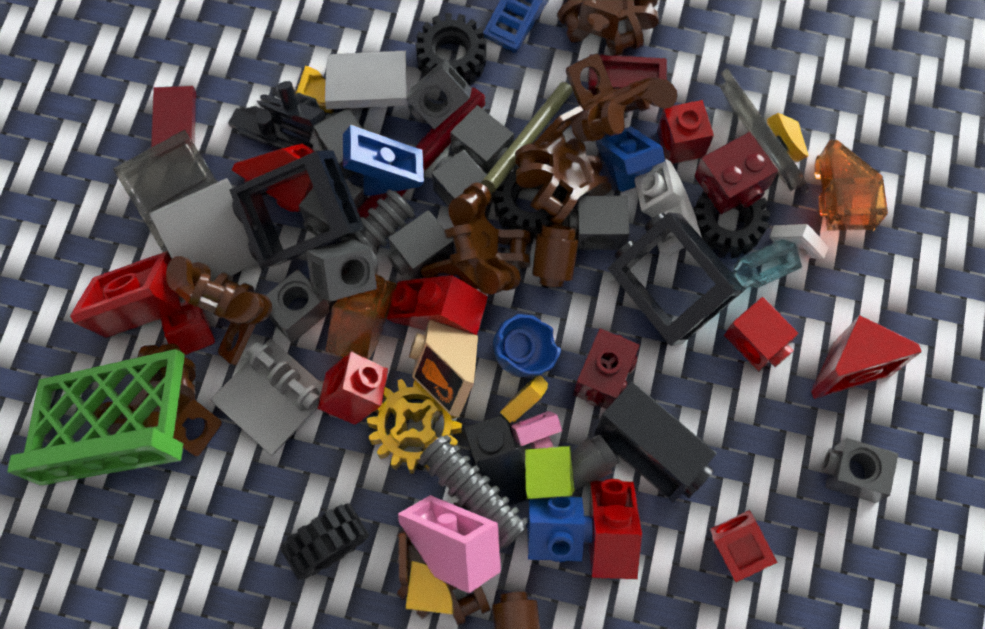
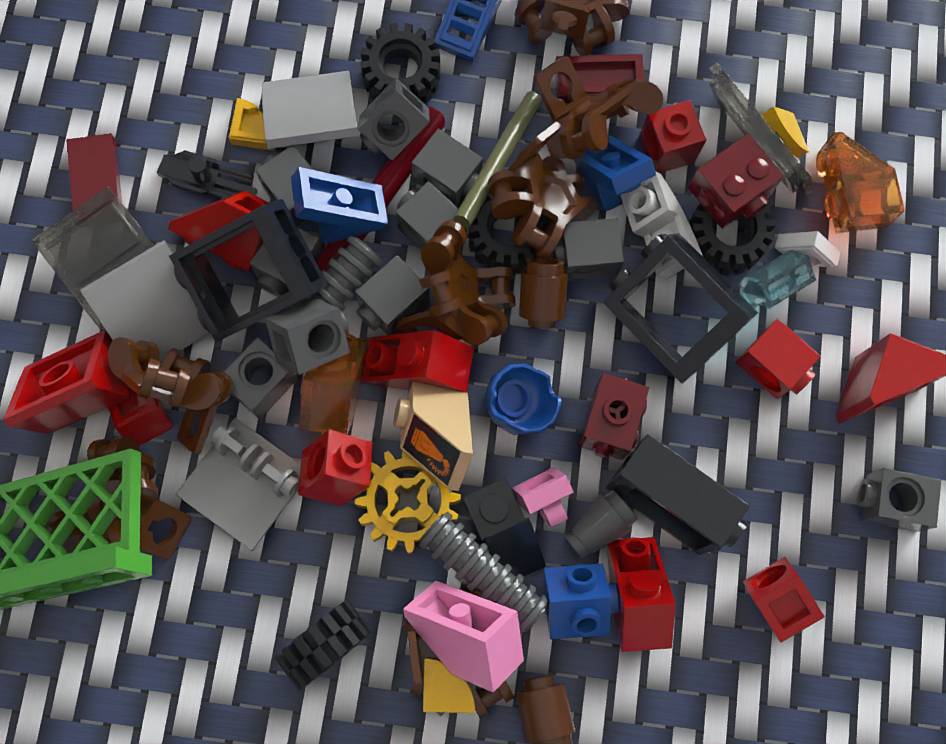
camera: 10 degrees left, 5 degrees up
black piece [257,81,326,127] -> none
yellow tile [500,375,548,423] -> none
lime slope [525,446,575,499] -> none

